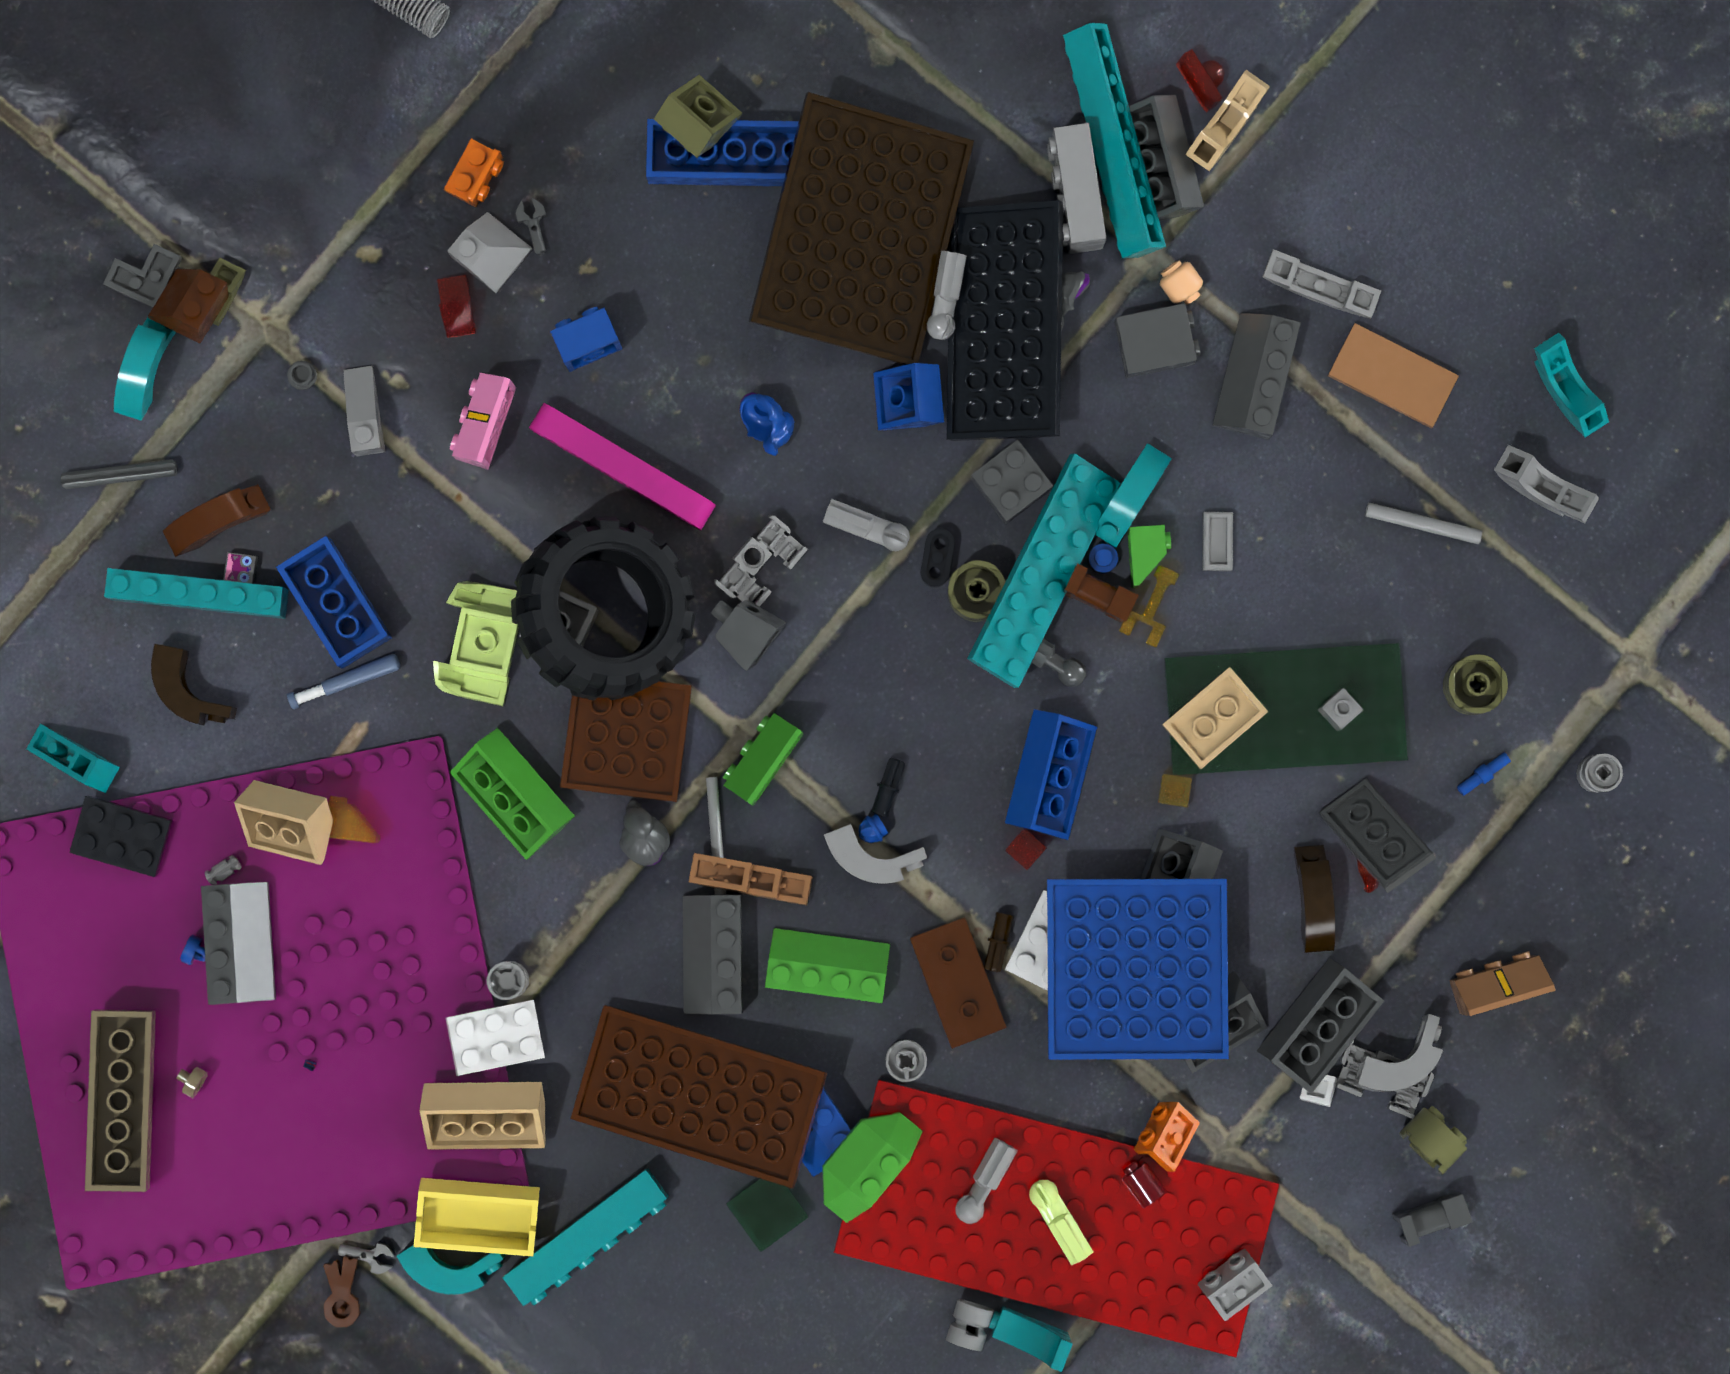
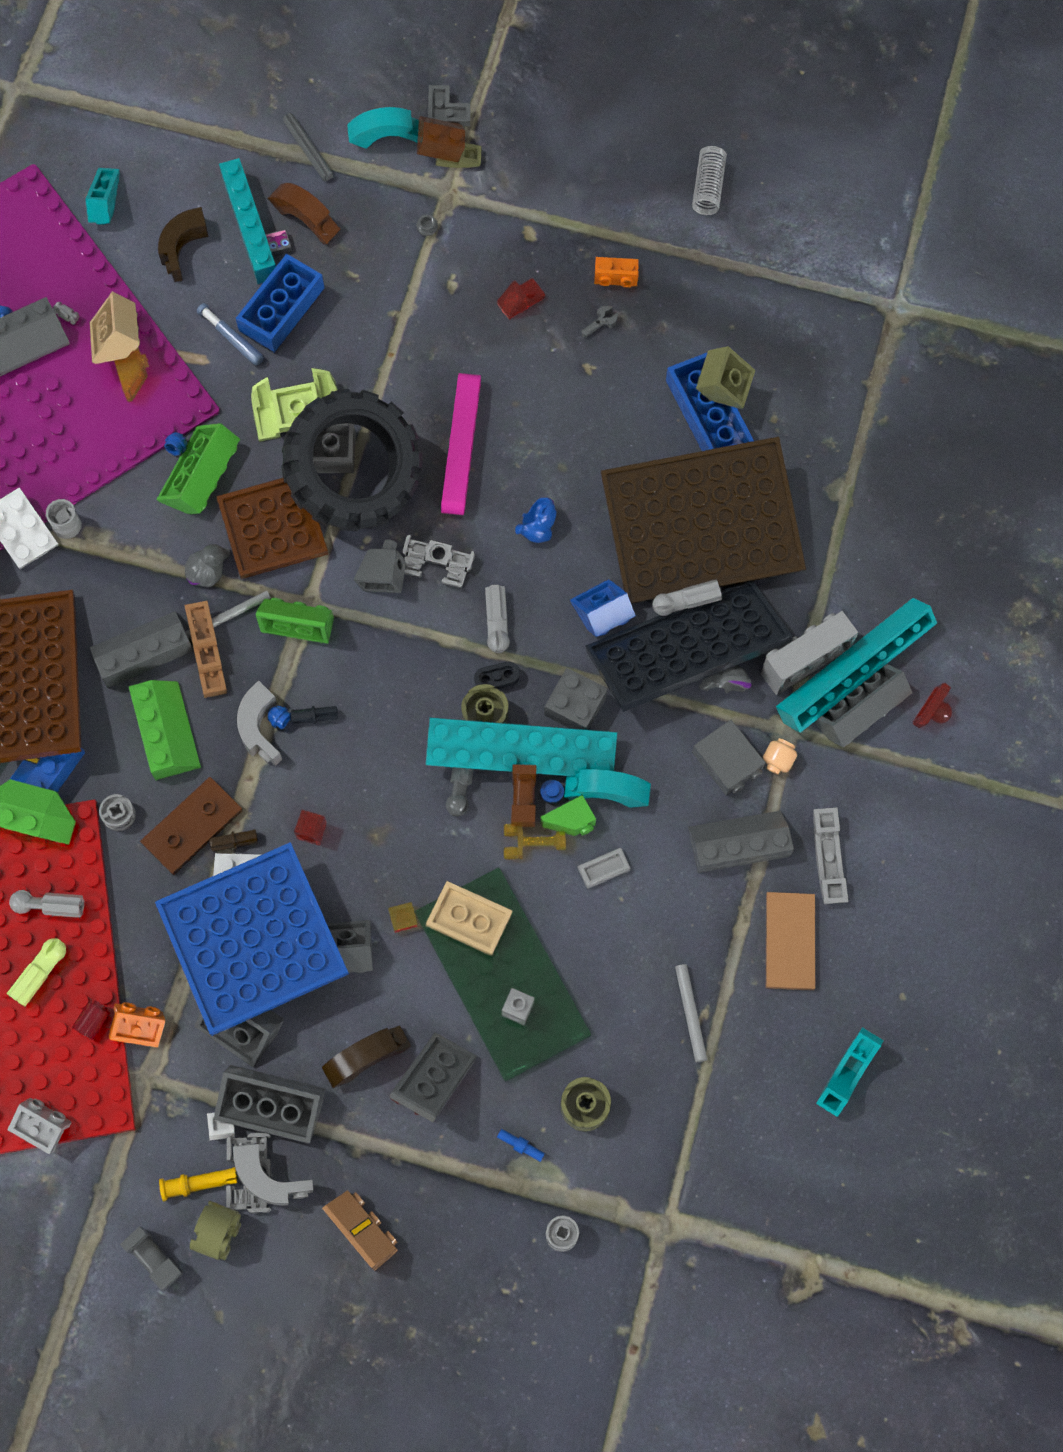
camera: 60 degrees right, 15 degrees down
black plate [69,796,173,877] -> none
light grey slope [343,366,386,456] -> none
light grey slope [447,212,533,293] -> none
bright pink slope [450,373,516,470] -> none
blue brick [550,307,623,372] -> none
blue slope [1005,709,1097,840] -> none
tan arch [1185,70,1270,171] -> none
light grey arch [1494,445,1599,524] -> none
none -> yellow pin [159,1167,238,1202]
none -> blue plate [164,432,187,456]

